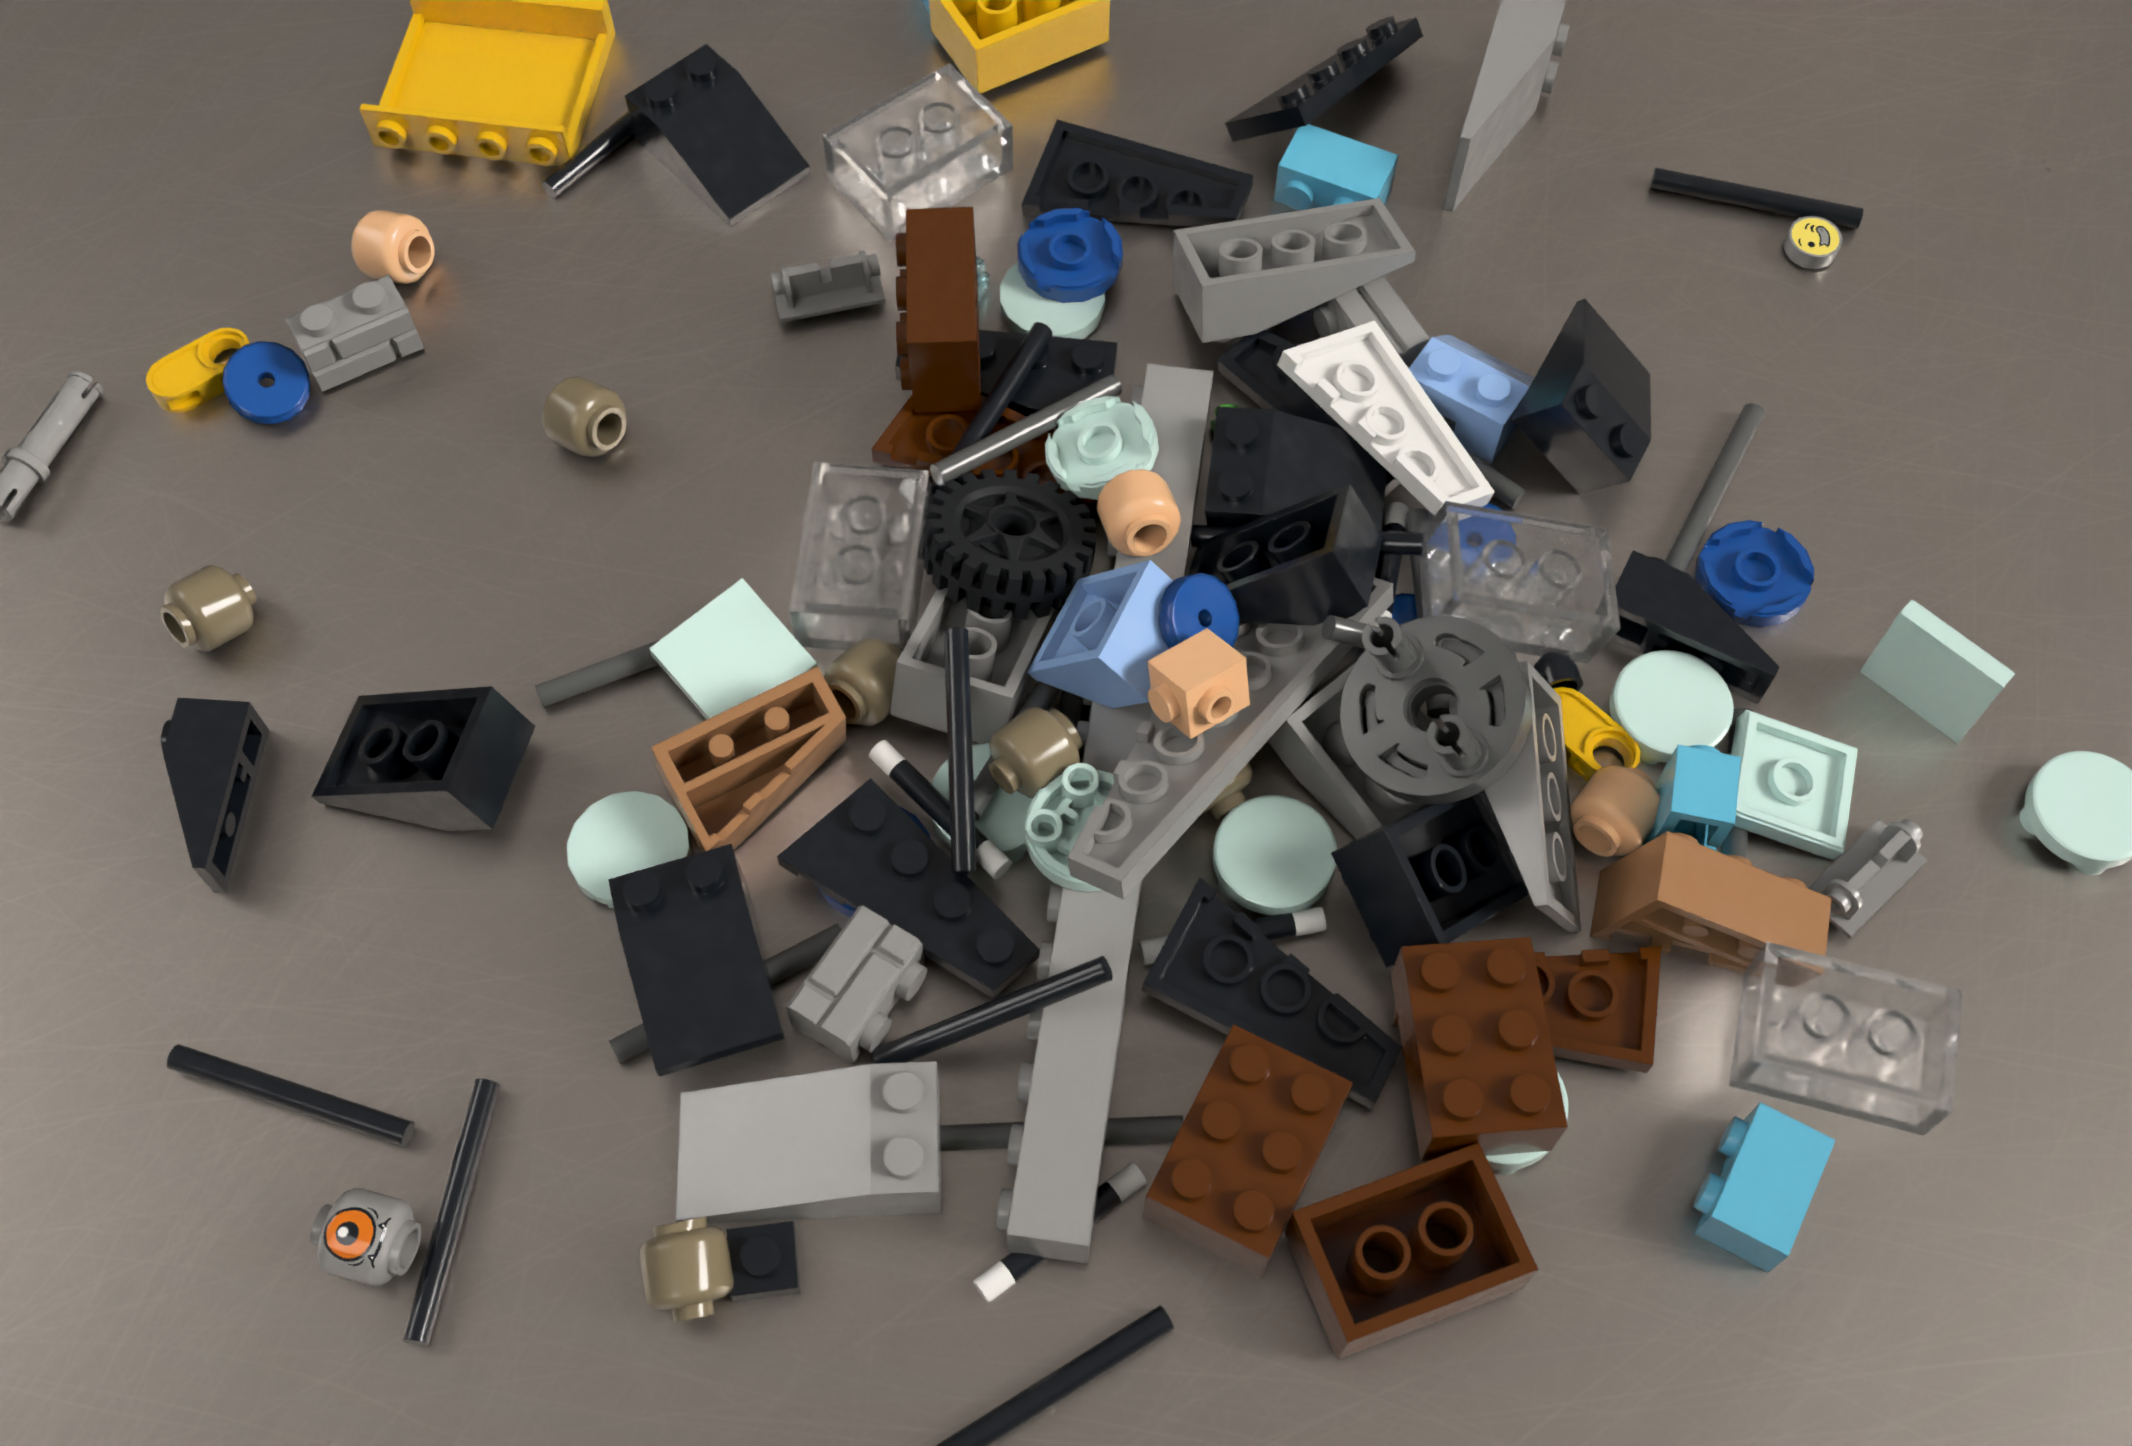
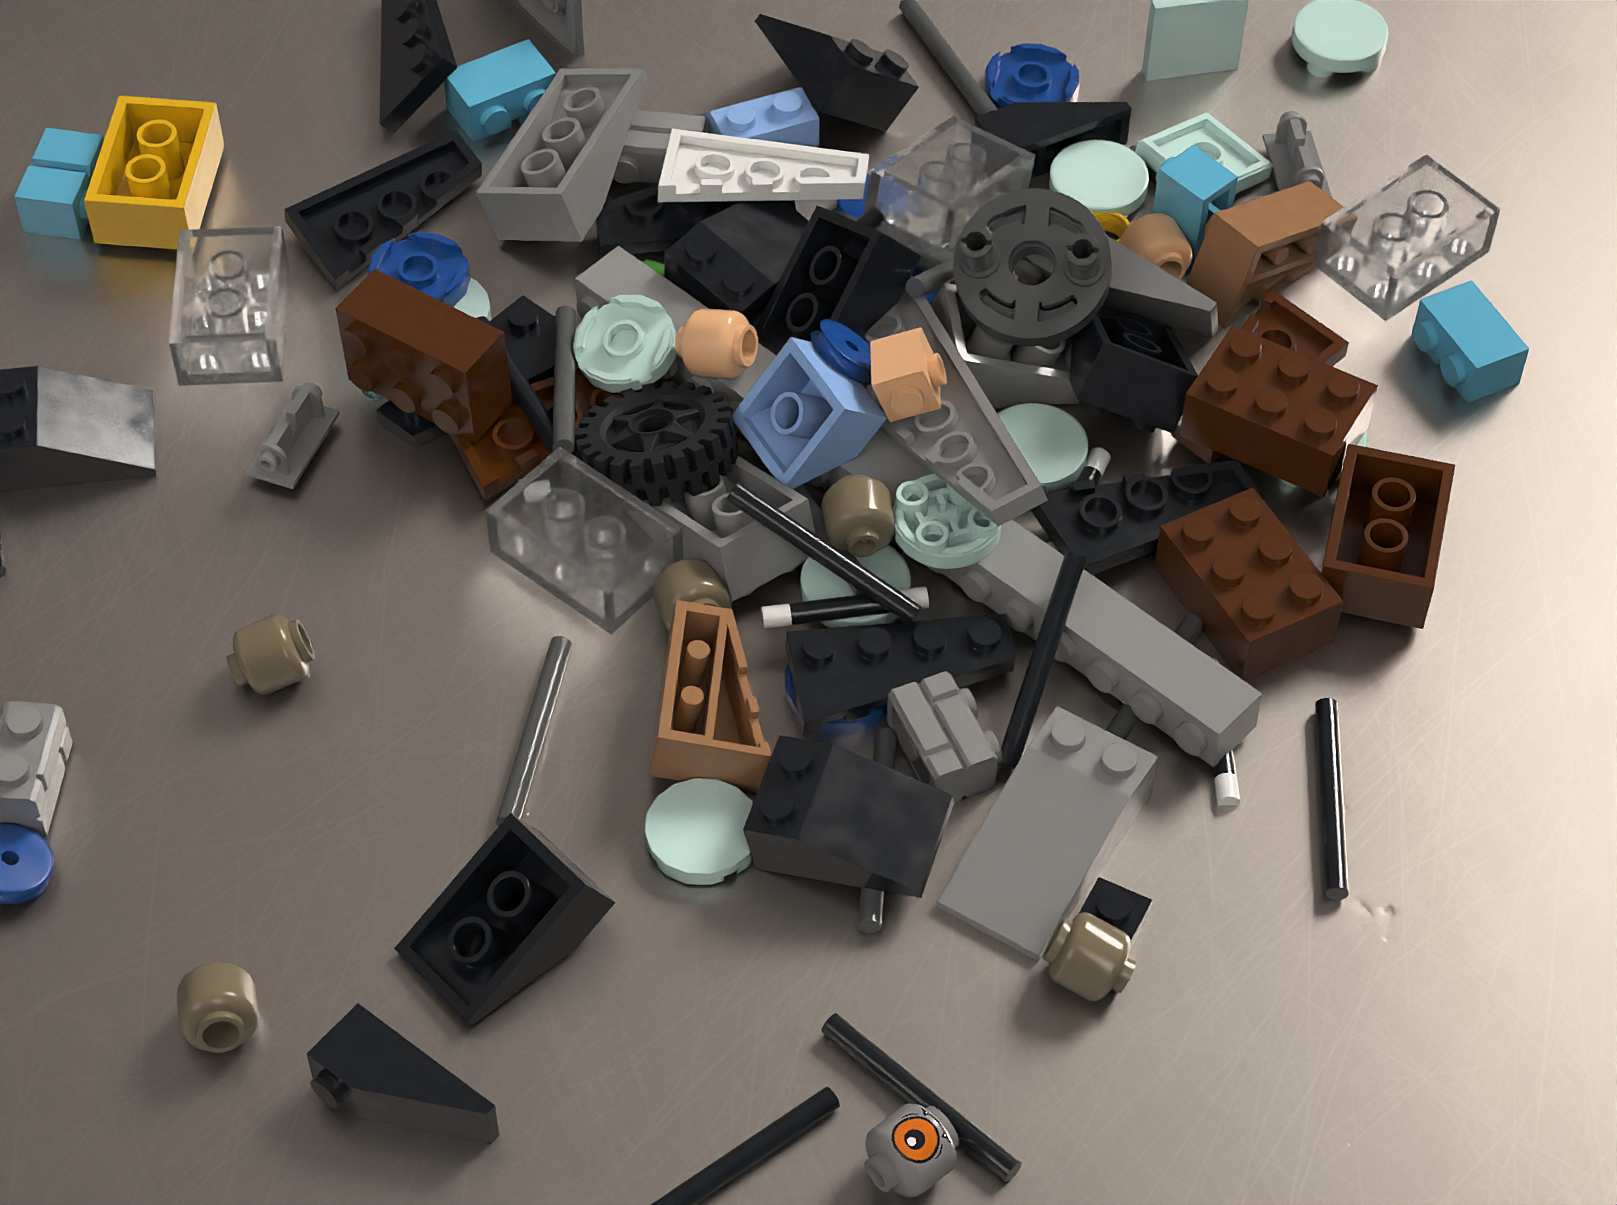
camera: 55 degrees left, 10 degrees down
light aqua tile [649,578,817,720] -> none

